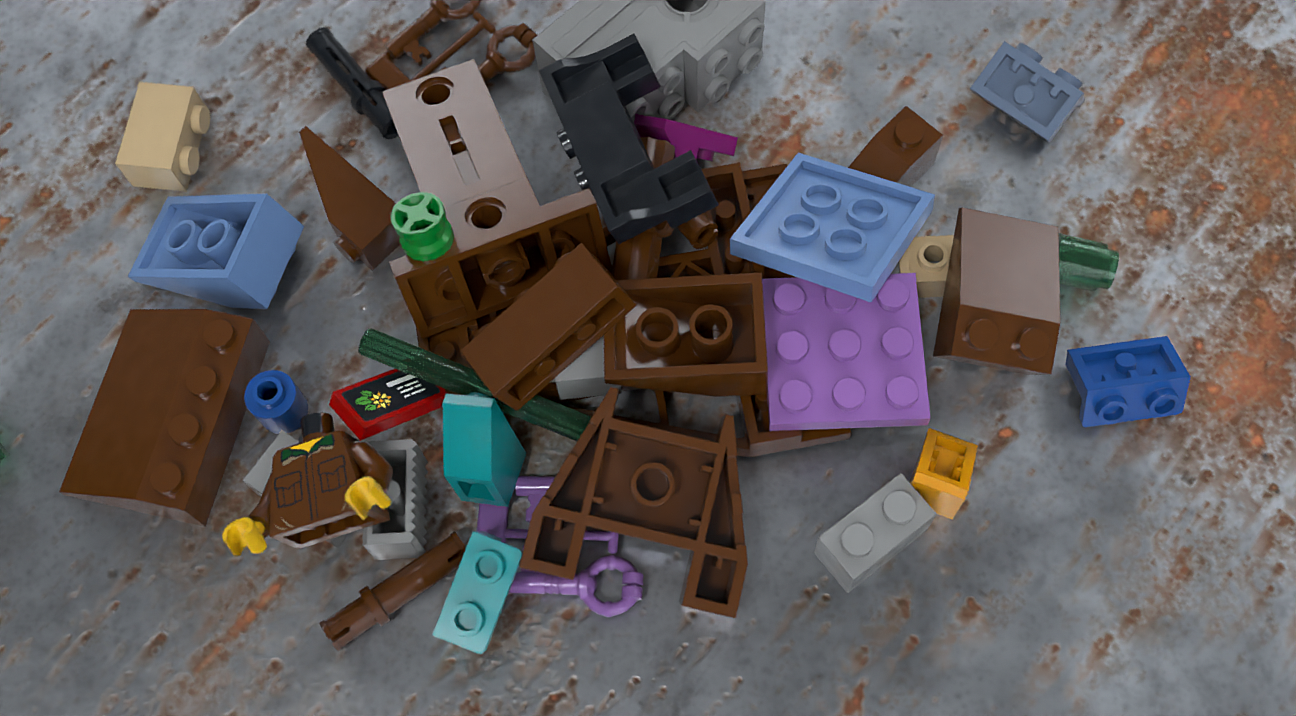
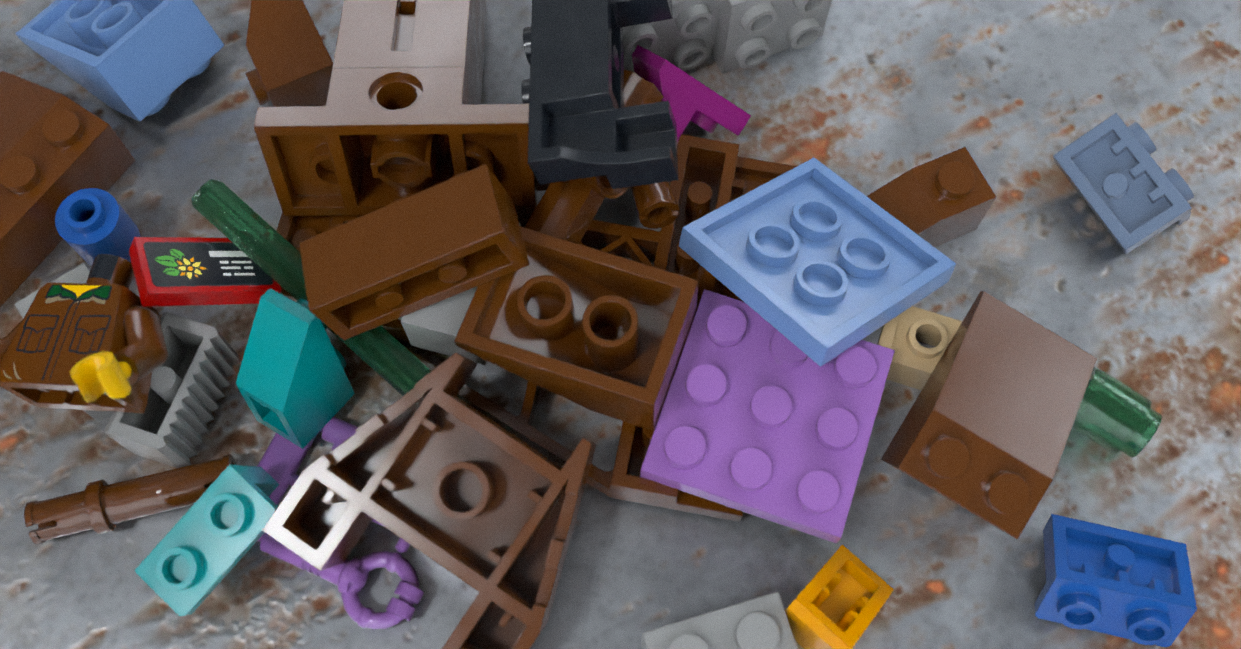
camera: 15 degrees right, 0 degrees up
green wheel [391,192,454,262] -> none

